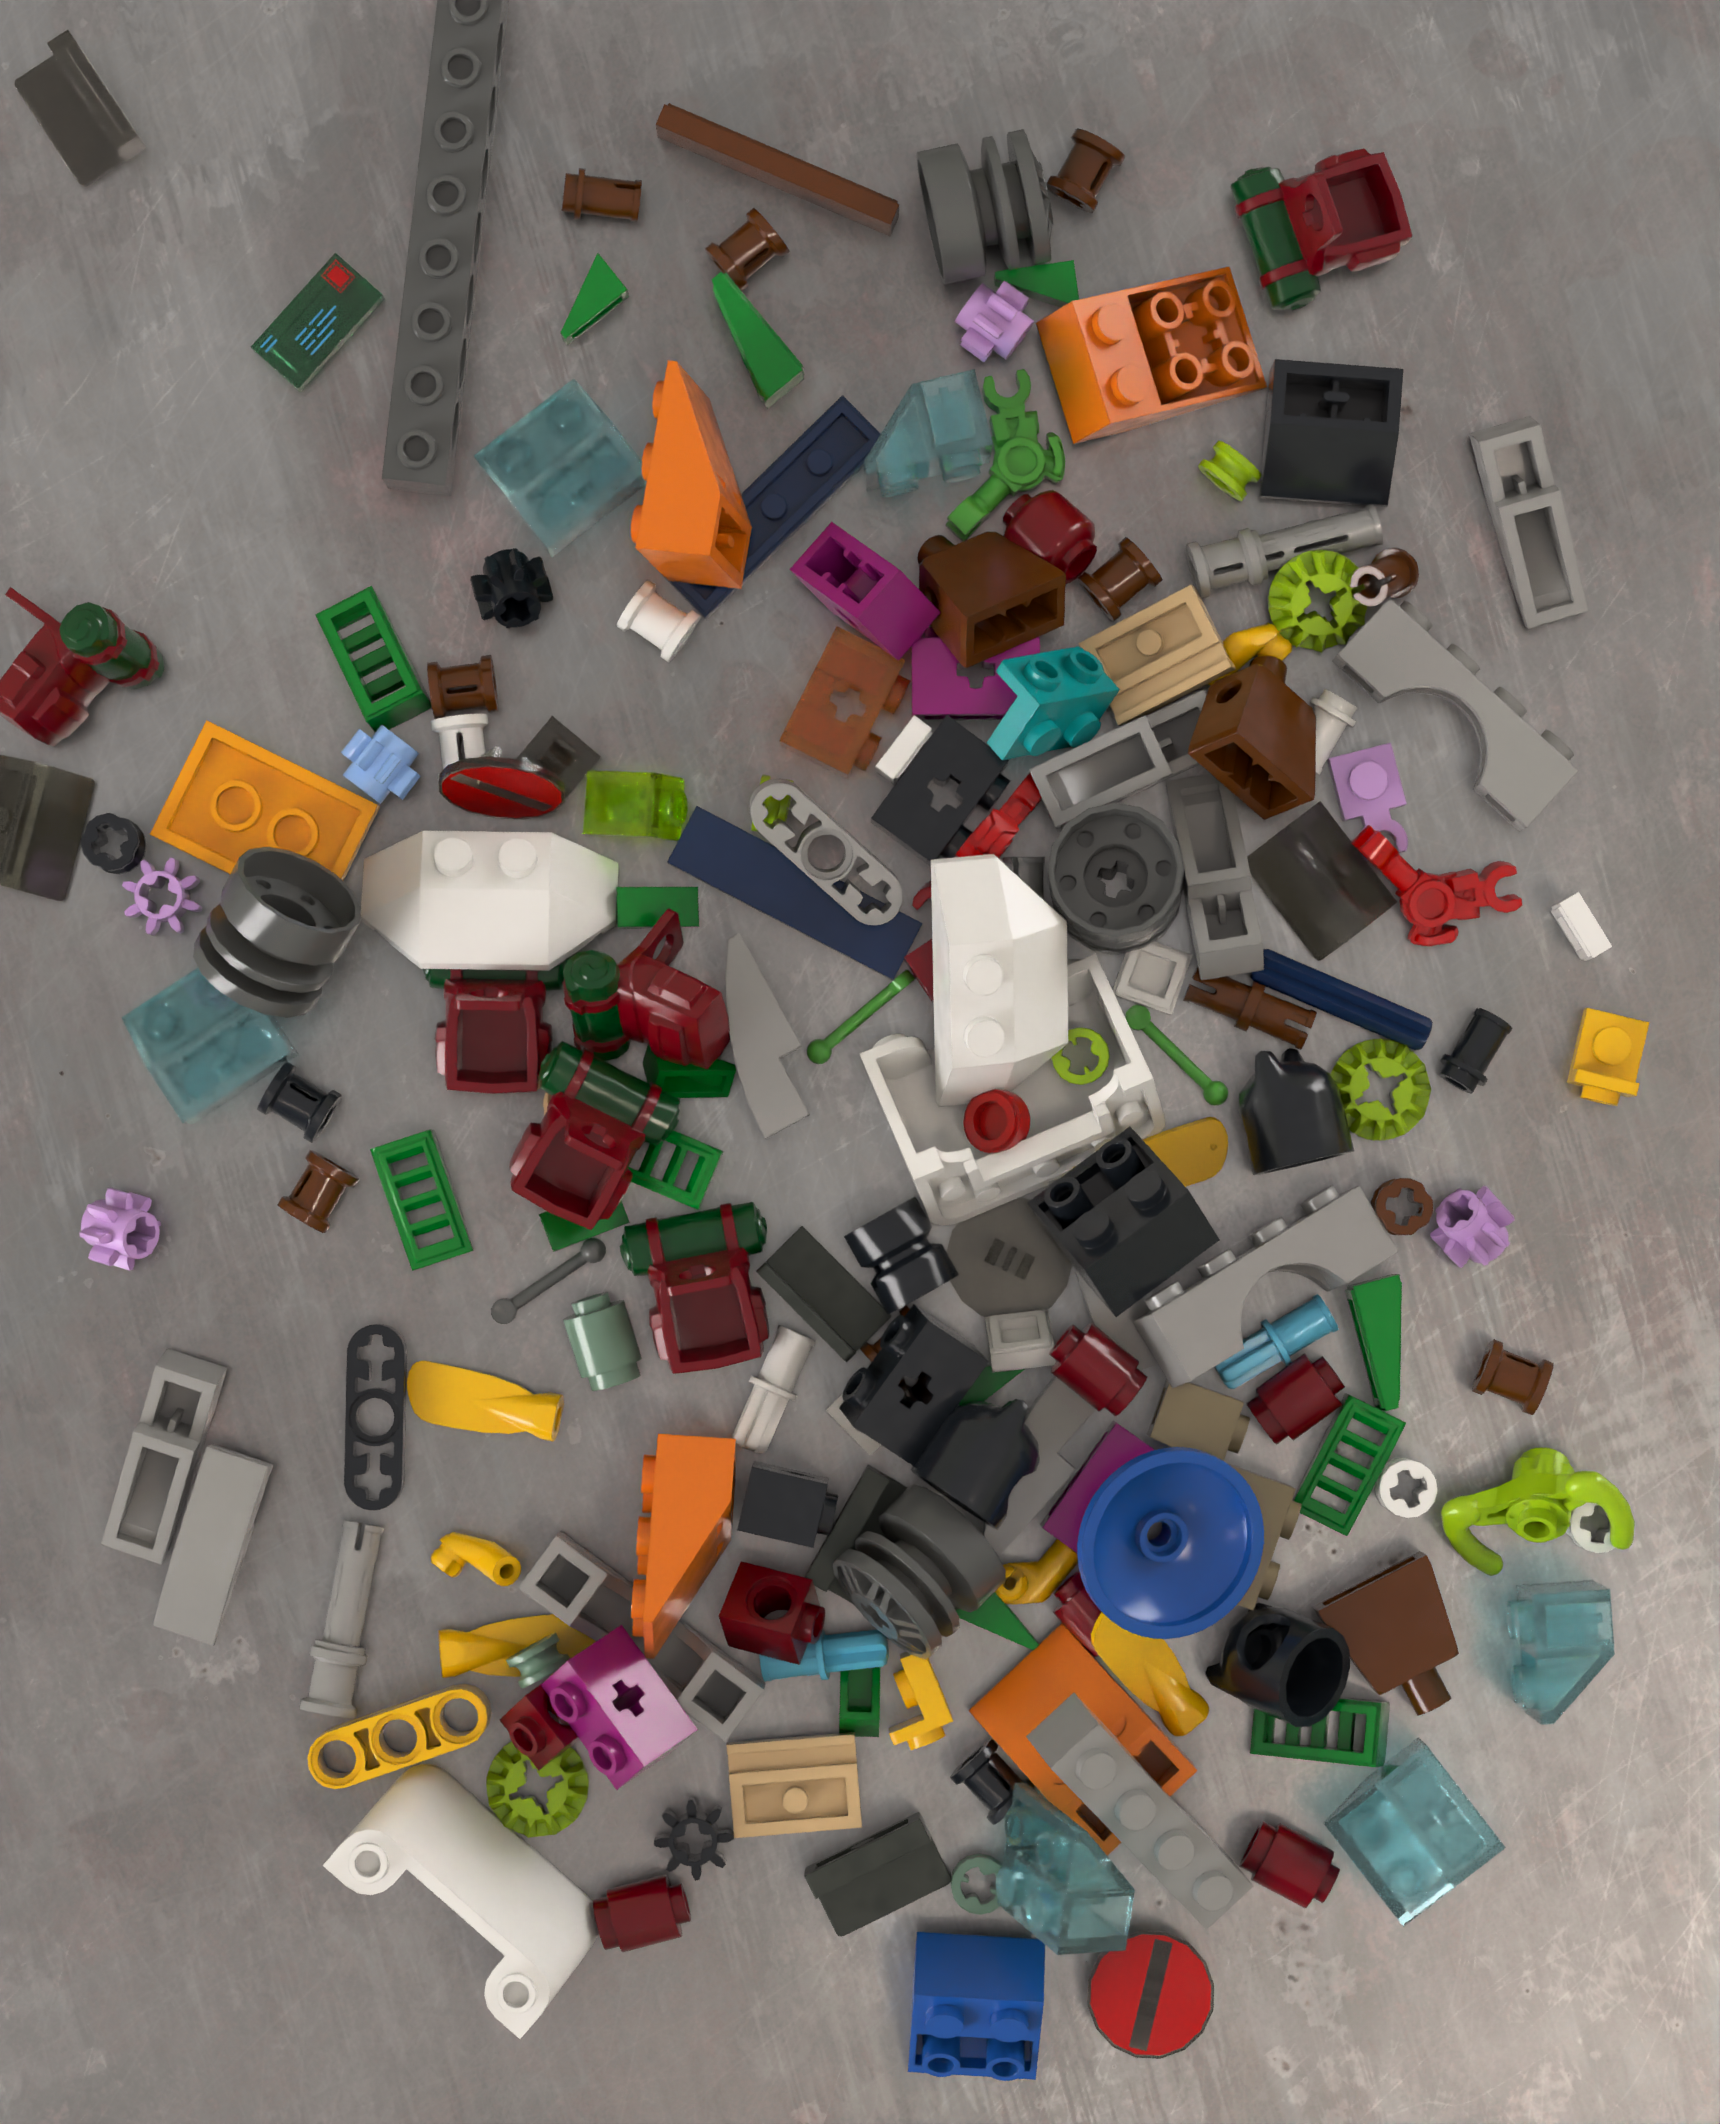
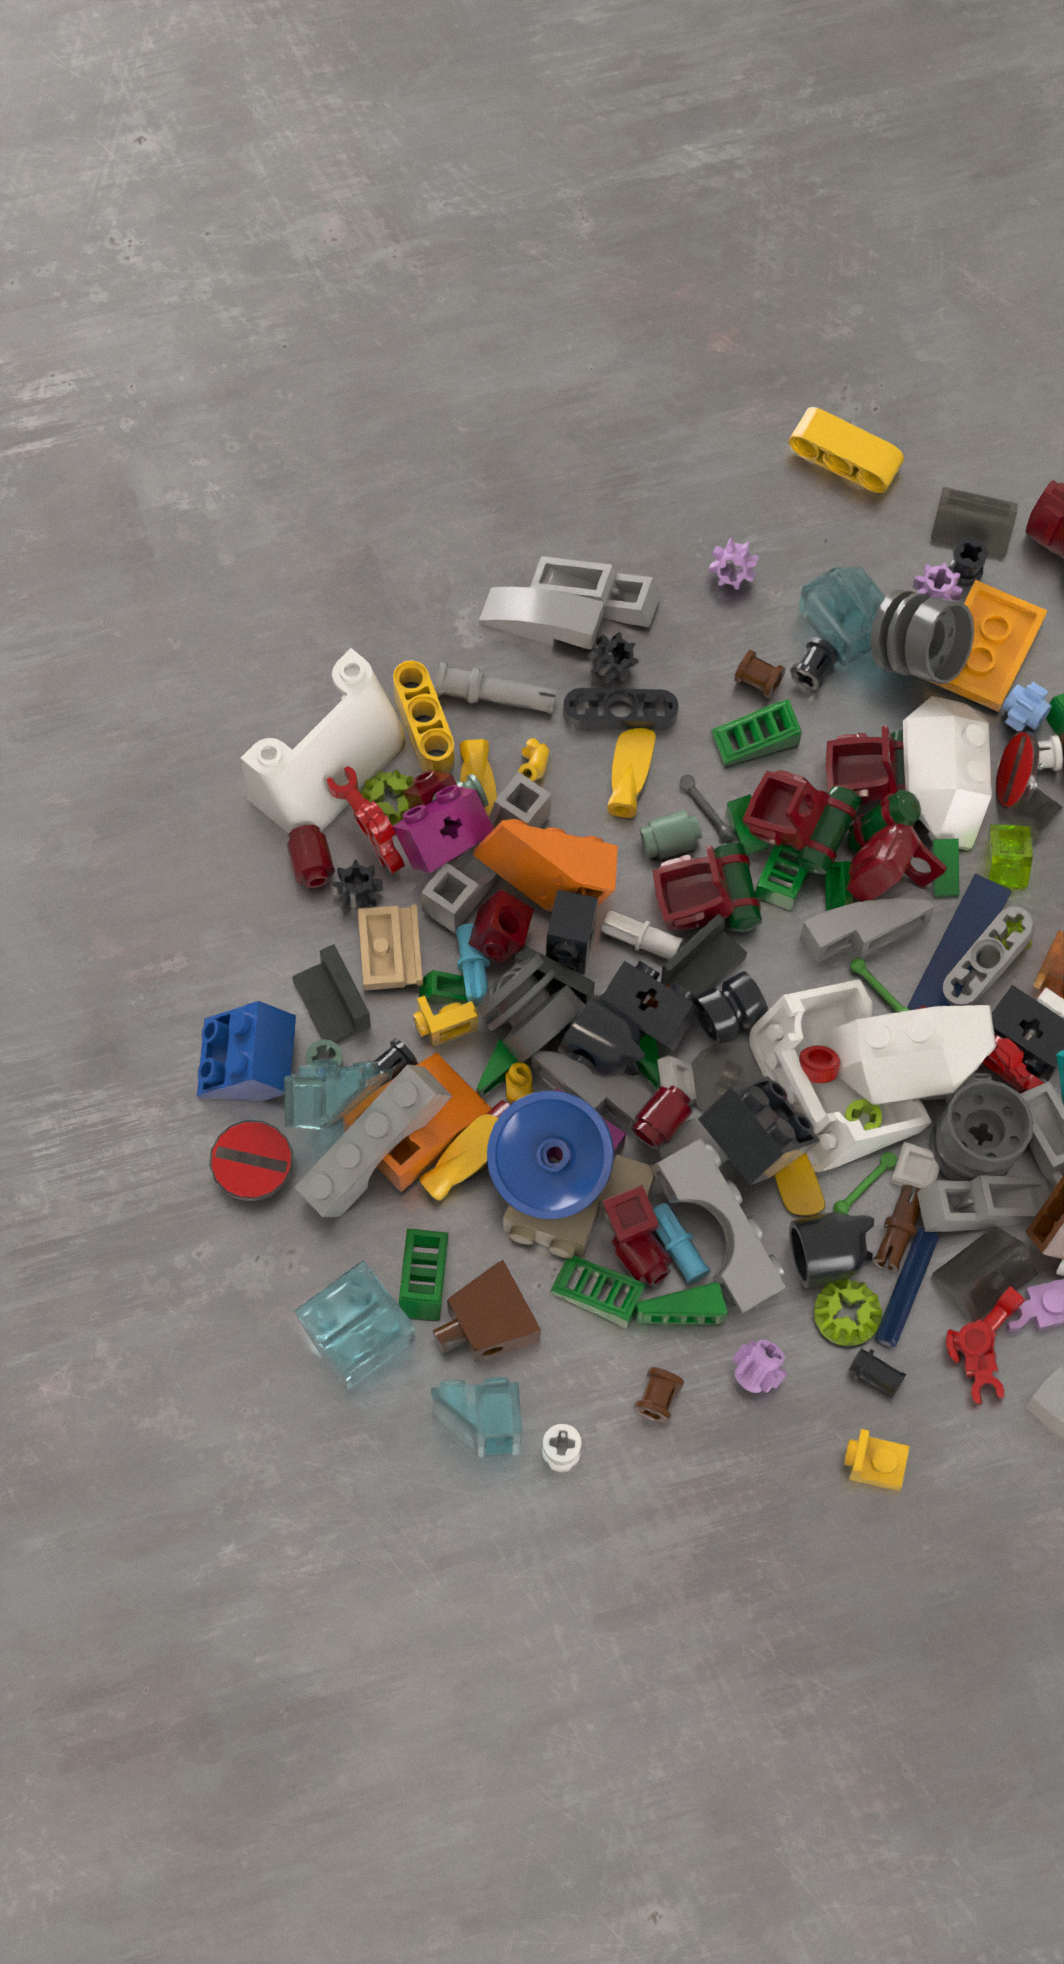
camera: 85 degrees right, 20 degrees down
black piece [1205,1603,1350,1727] -> none
dark red brick [1239,1821,1340,1908] -> none
reddish brown bush [1370,1178,1433,1235] -> none
white bush [1374,1457,1437,1518] -> none
lime piece [1441,1447,1635,1576] -> none
white tile [1551,892,1612,961] -> none
none -> red piece [327,766,405,874]
none -> black gear [587,632,639,684]
none -> dark red brick [603,1185,659,1245]

